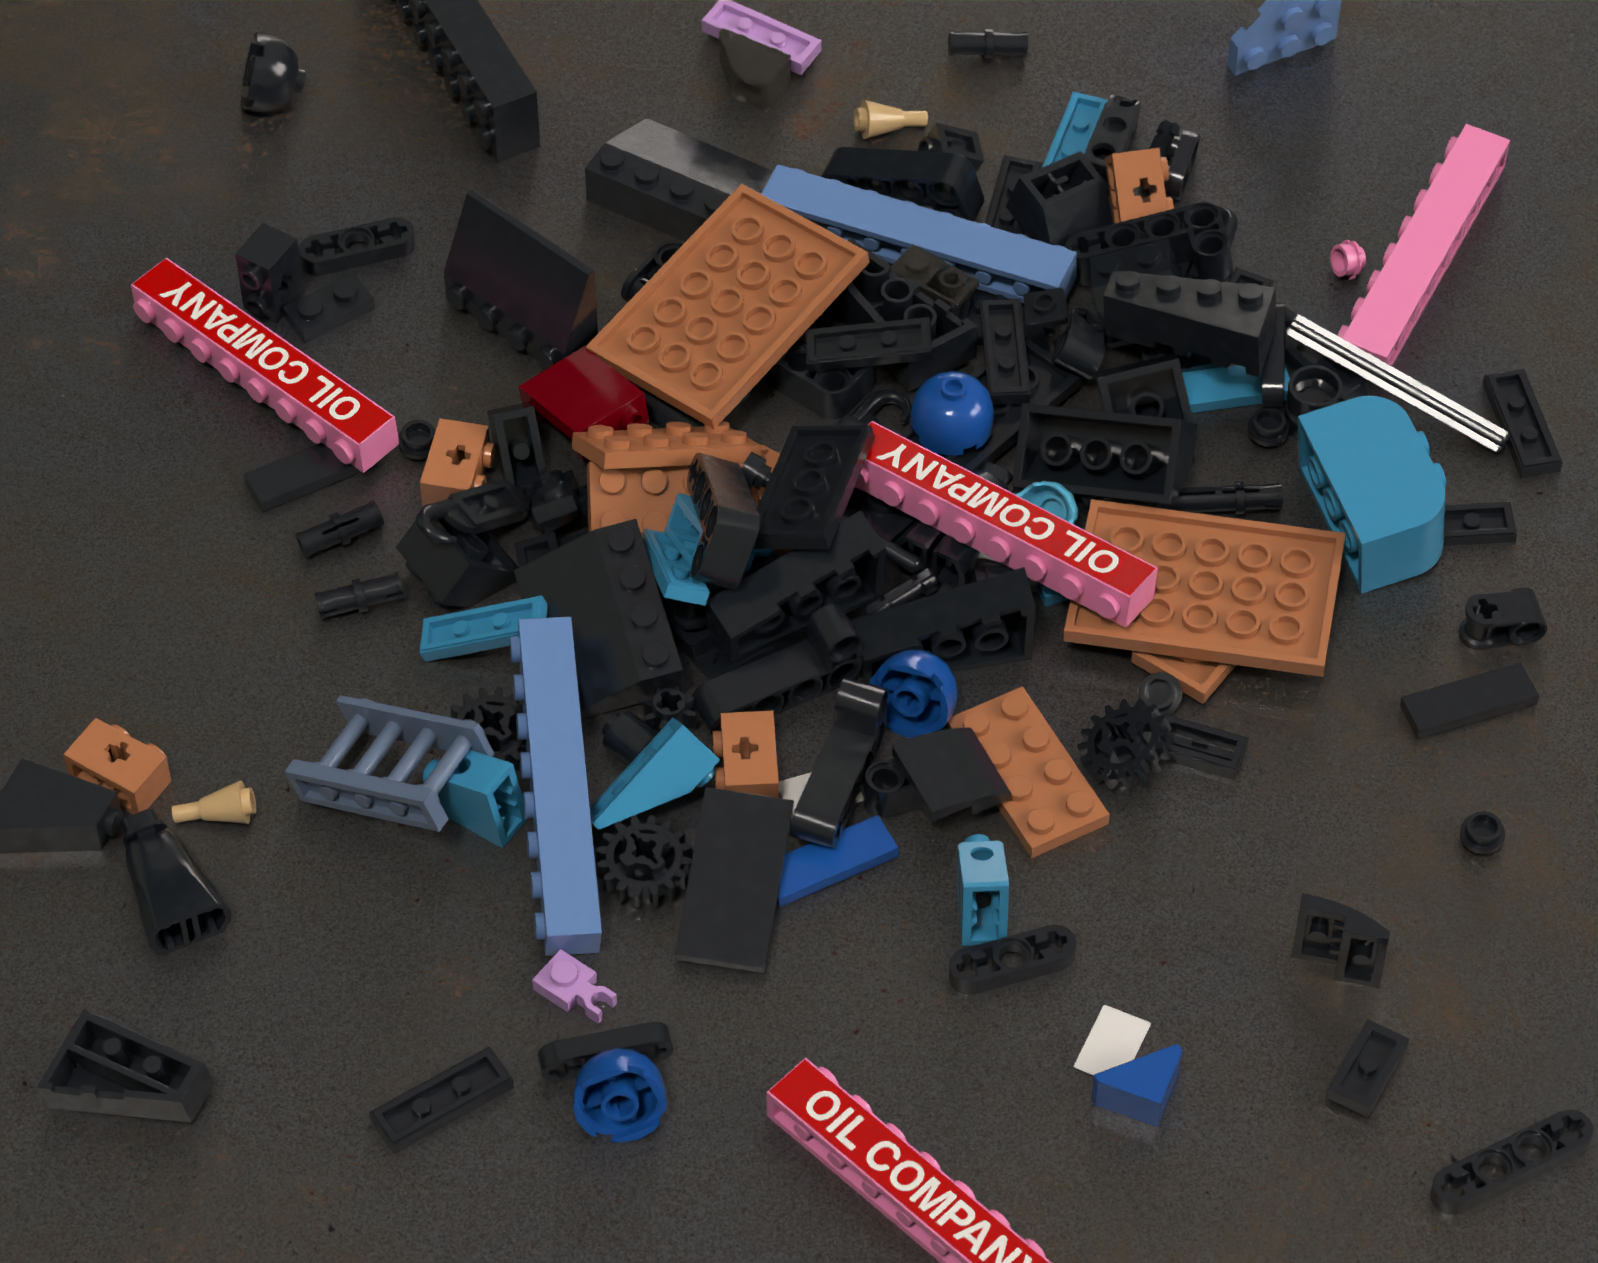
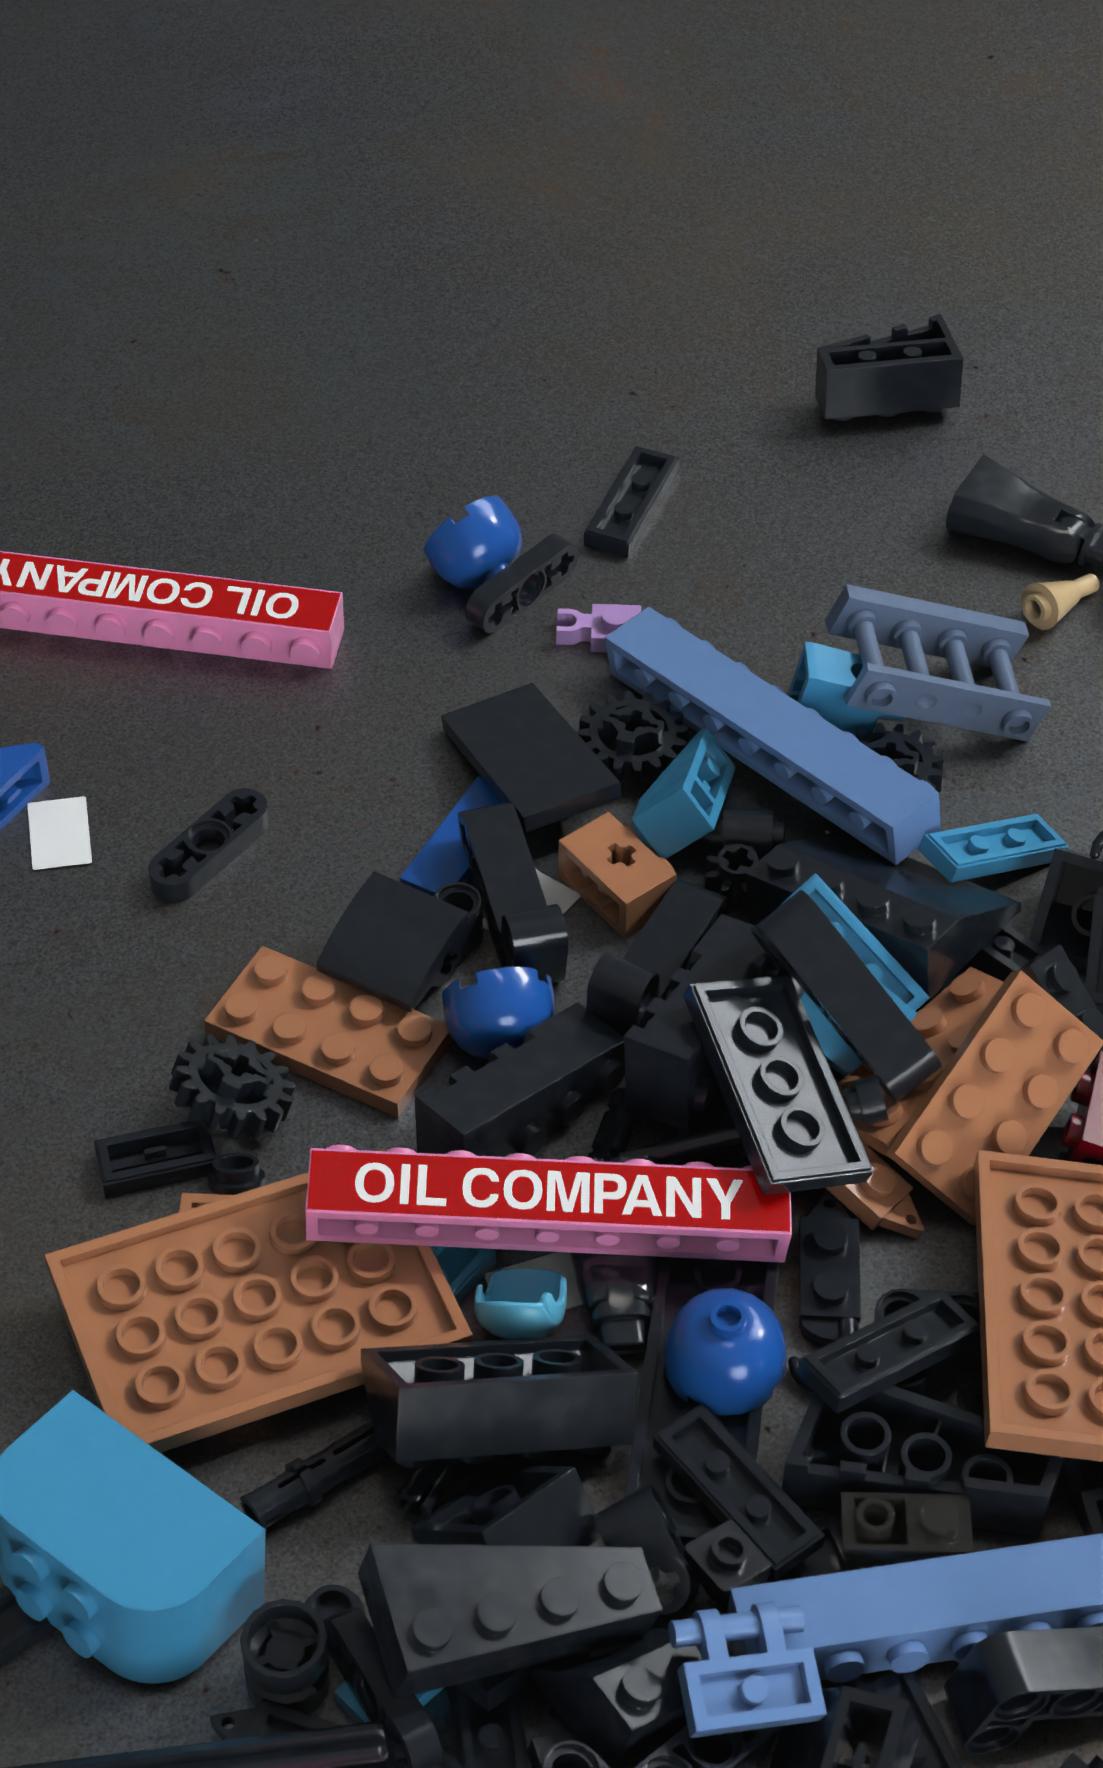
camera: 145 degrees right, 5 degrees down
dark azure torso [956,834,1009,946] -> none
none -> medium blue plate [668,1602,827,1738]

